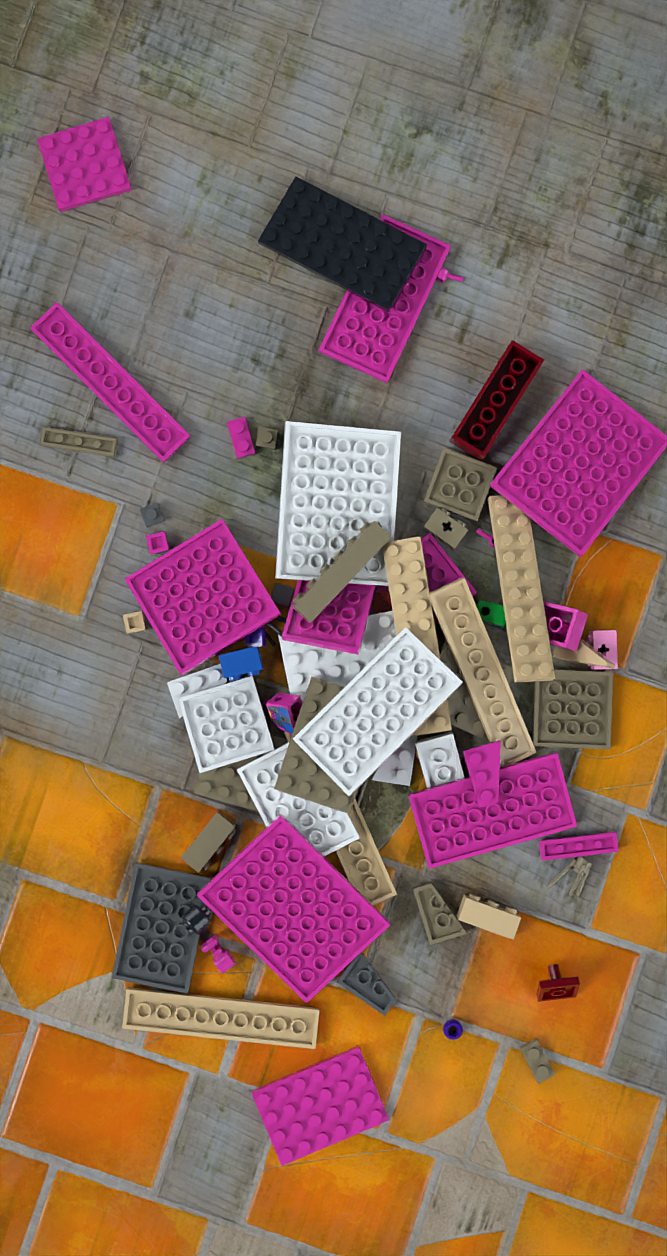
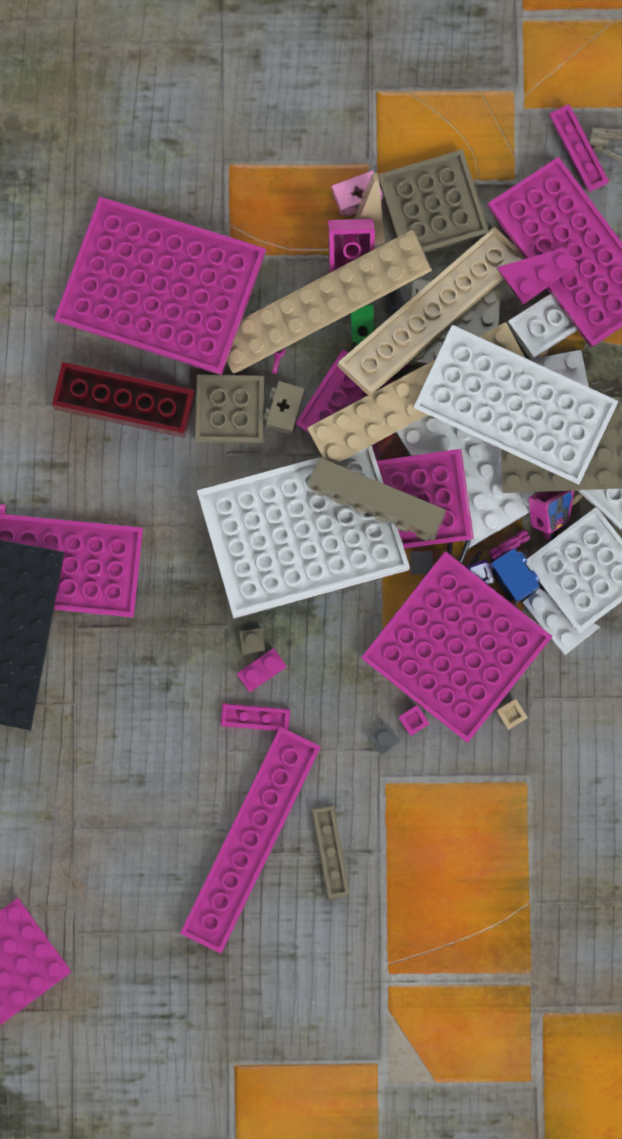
camera: 110 degrees left, 5 degrees down
none -> dark pink tile [221,703,290,731]
none -> dark grey plate [385,285,409,313]
none -> dark pink axle [489,530,530,561]

